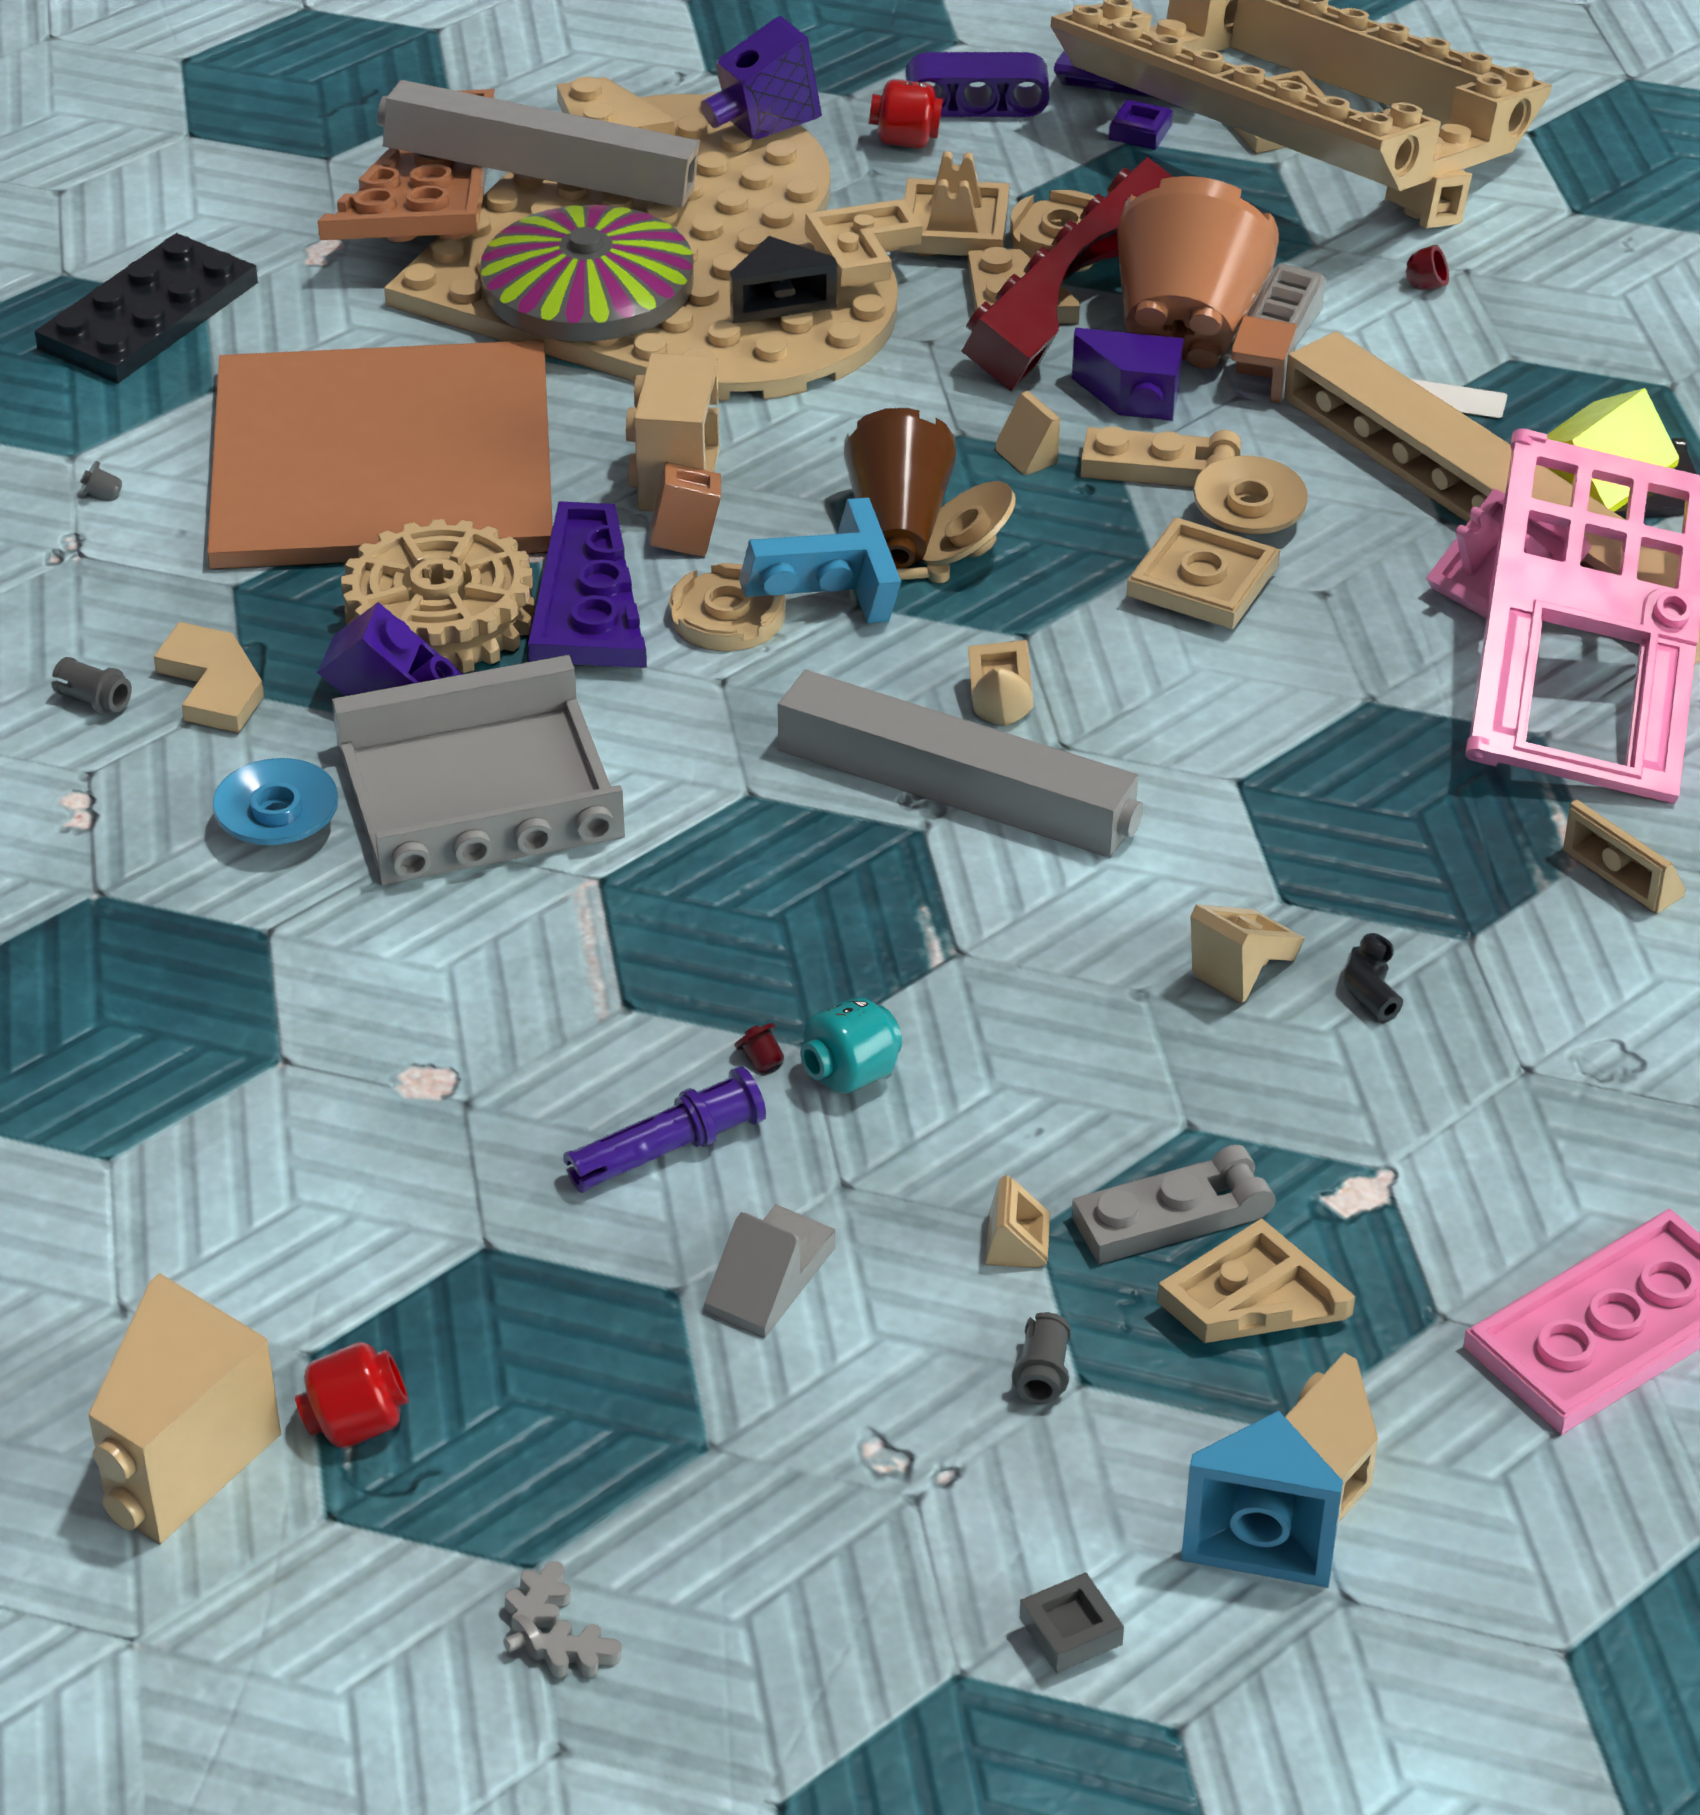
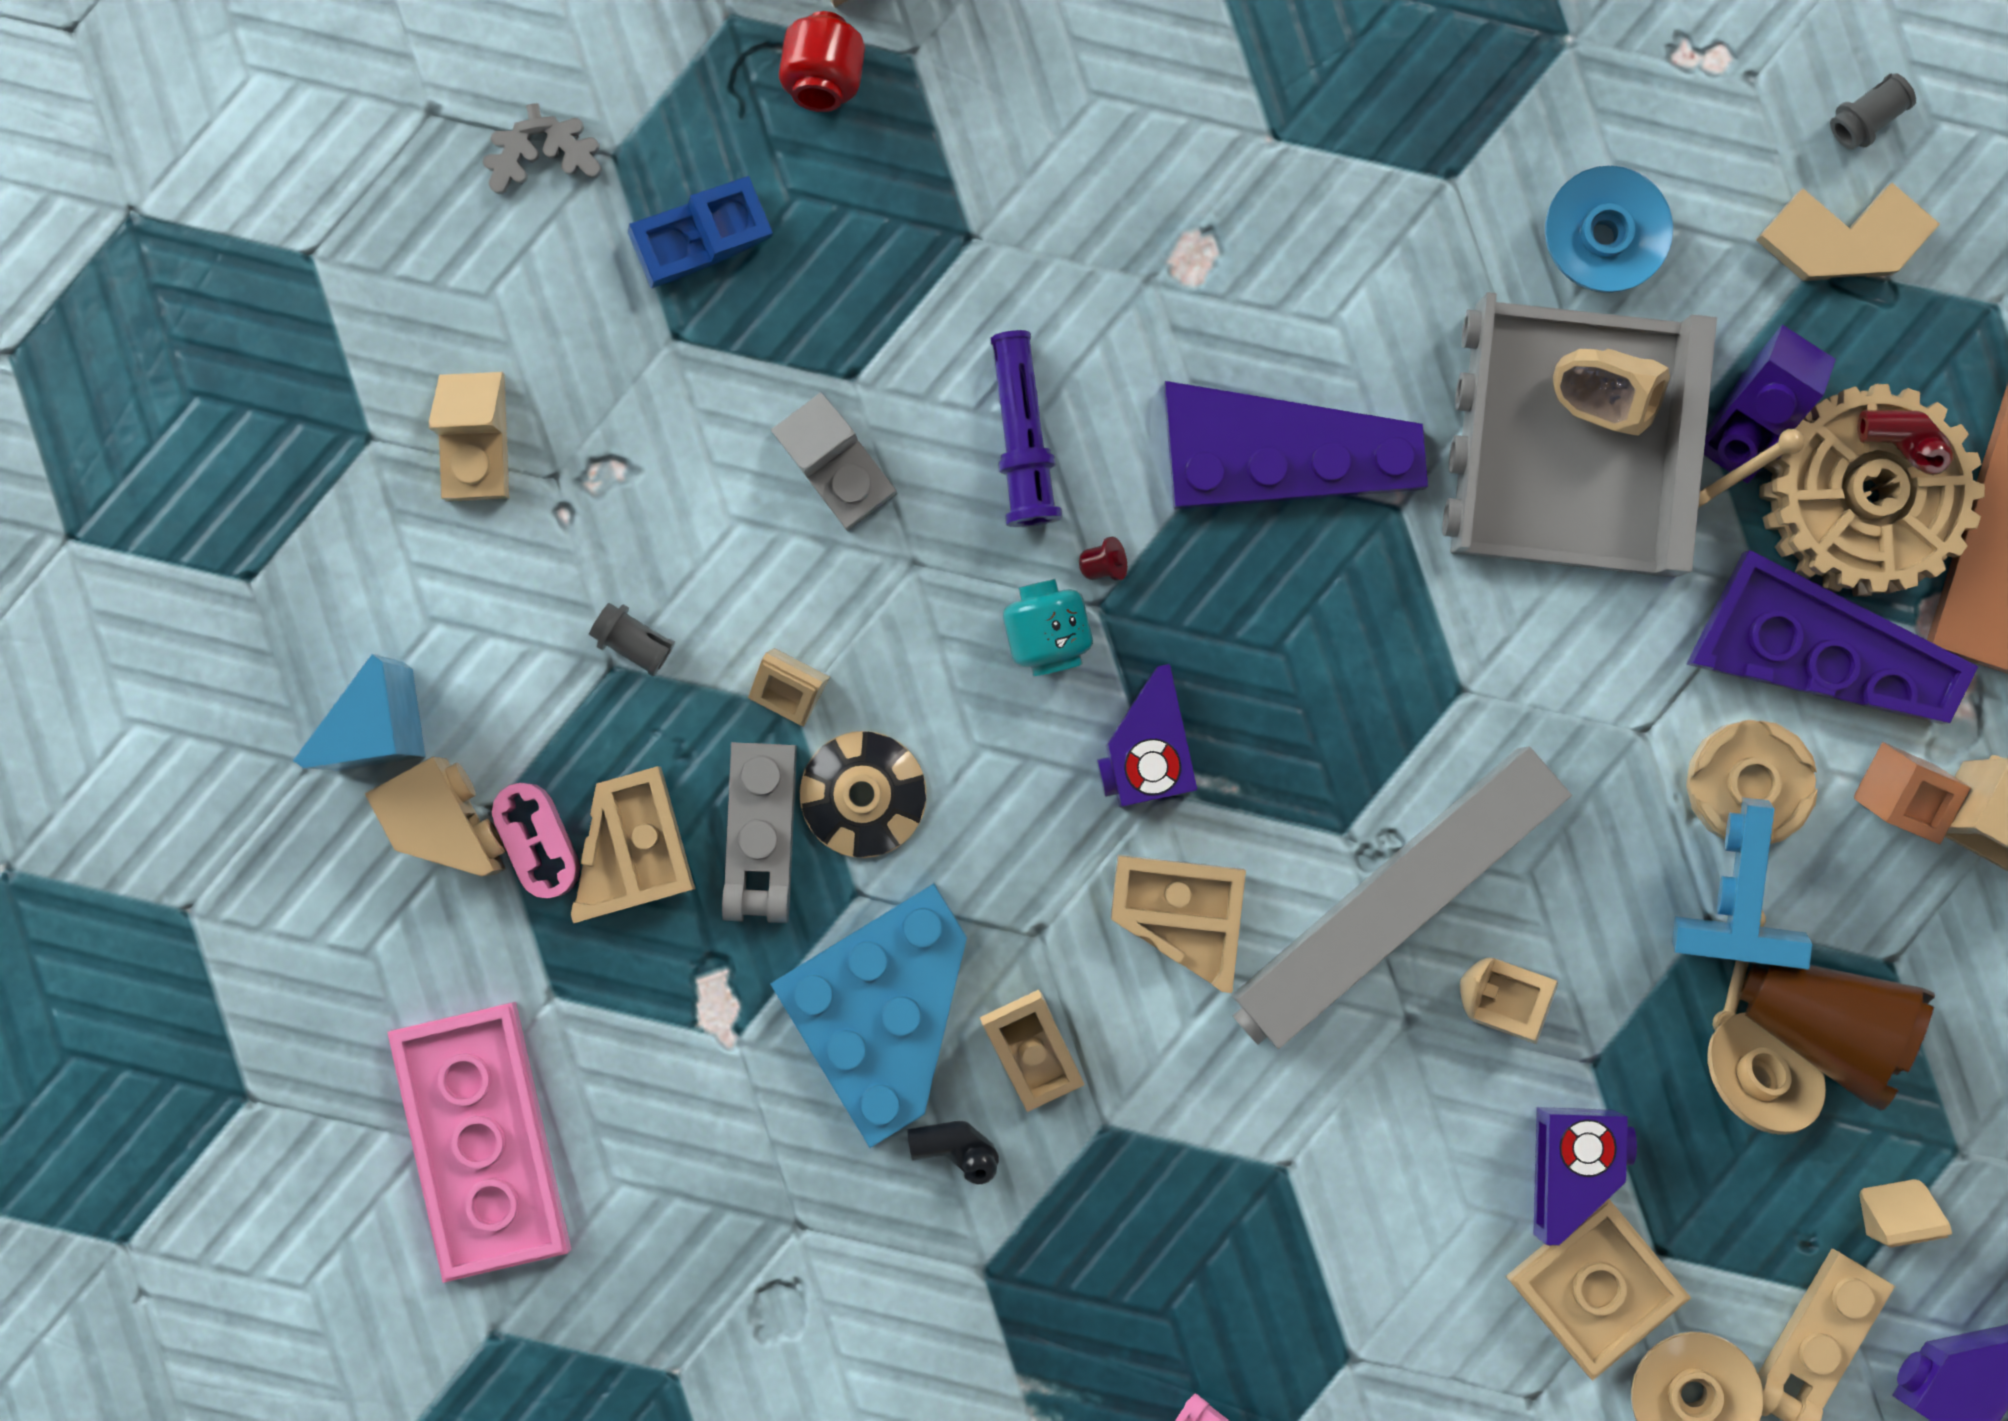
camera: 115 degrees right, 45 degrees up
dark grey plate [1019,1572,1124,1673] -> none
none -> tan slope [429,372,509,502]
none -> bright pink beam [492,783,580,899]
none -> blue slope [627,176,773,289]
none -> dark azure plate [770,883,967,1148]
none -> dish [800,731,927,858]
none -> dark purple slope [1097,664,1198,807]
none -> tan wing [1111,855,1246,993]
none -> dark purple wing [1164,381,1428,509]
none -> dark purple slope [1533,1107,1637,1245]
none -> rock [1553,349,1670,436]
none -> tan hinge [1698,429,1804,508]
none -> dark red arm [1857,410,1953,475]

